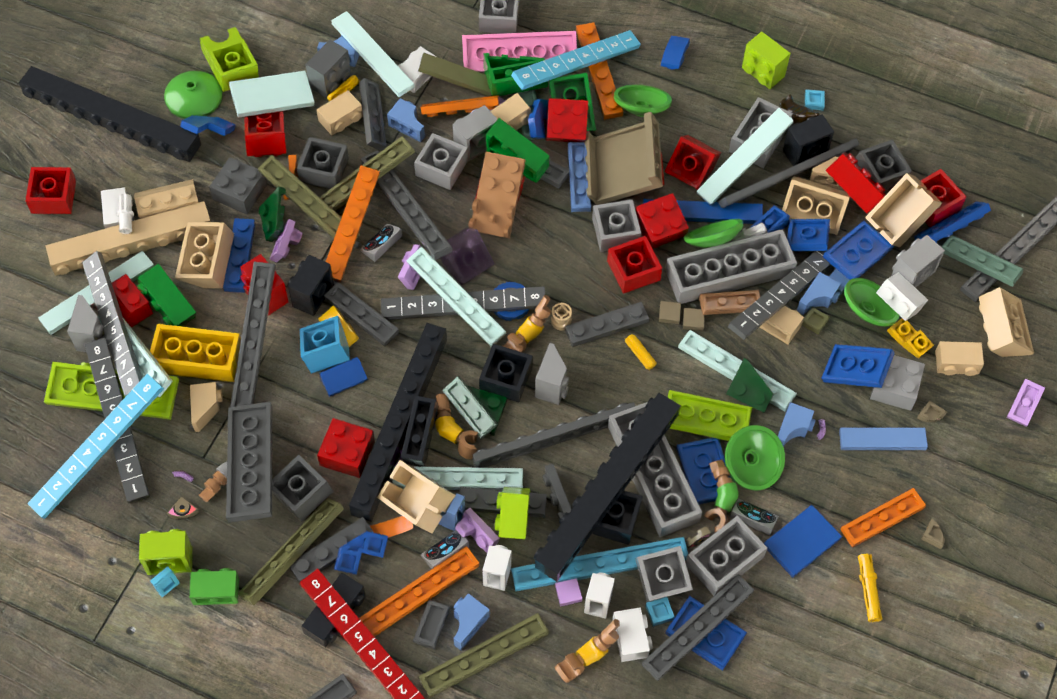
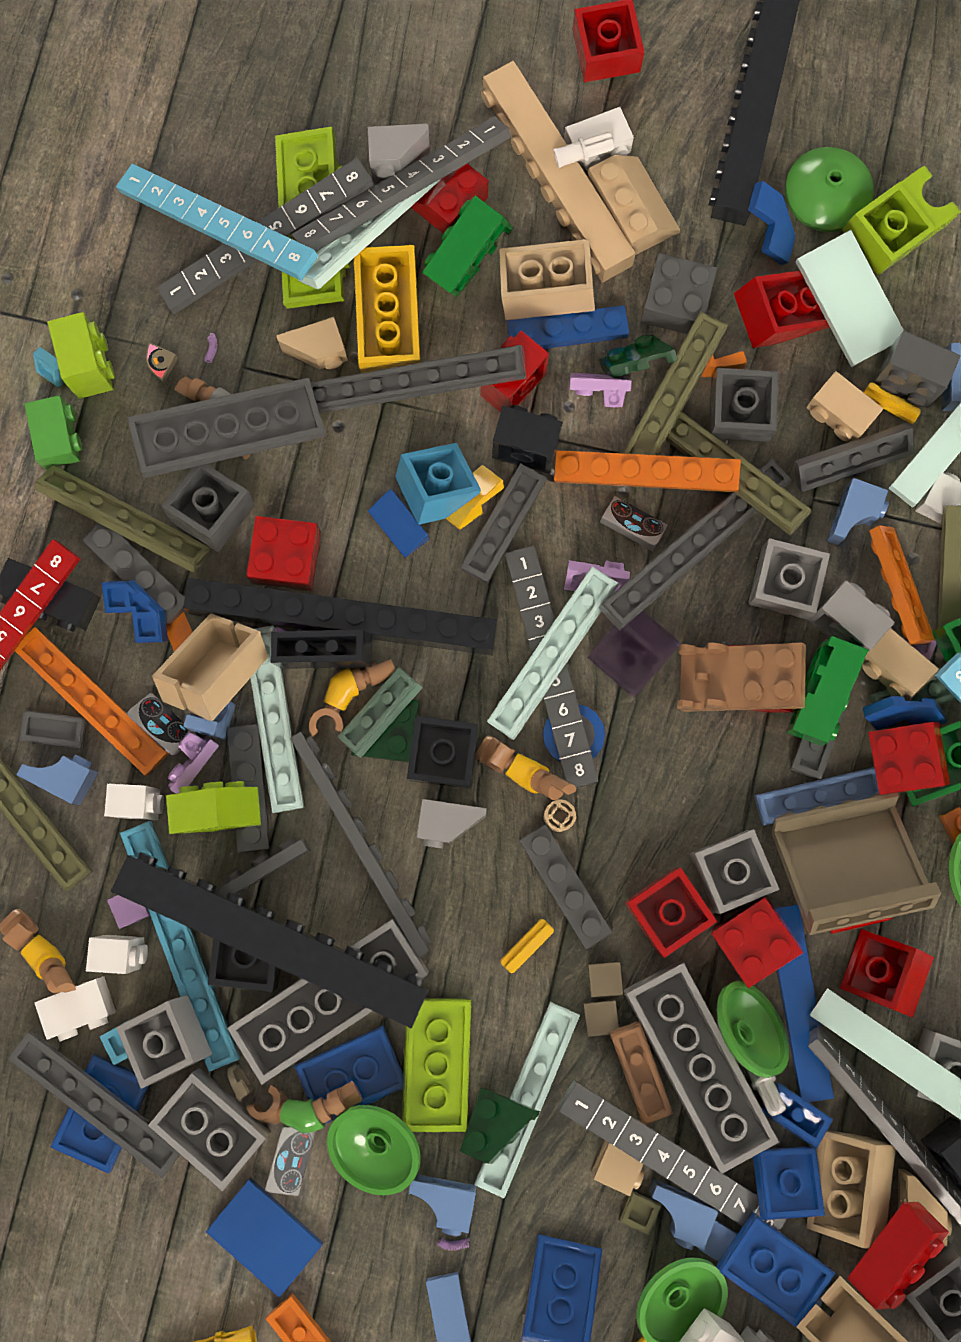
camera: 80 degrees right, 20 degrees up
light aqua tile [38,251,154,335] -> none

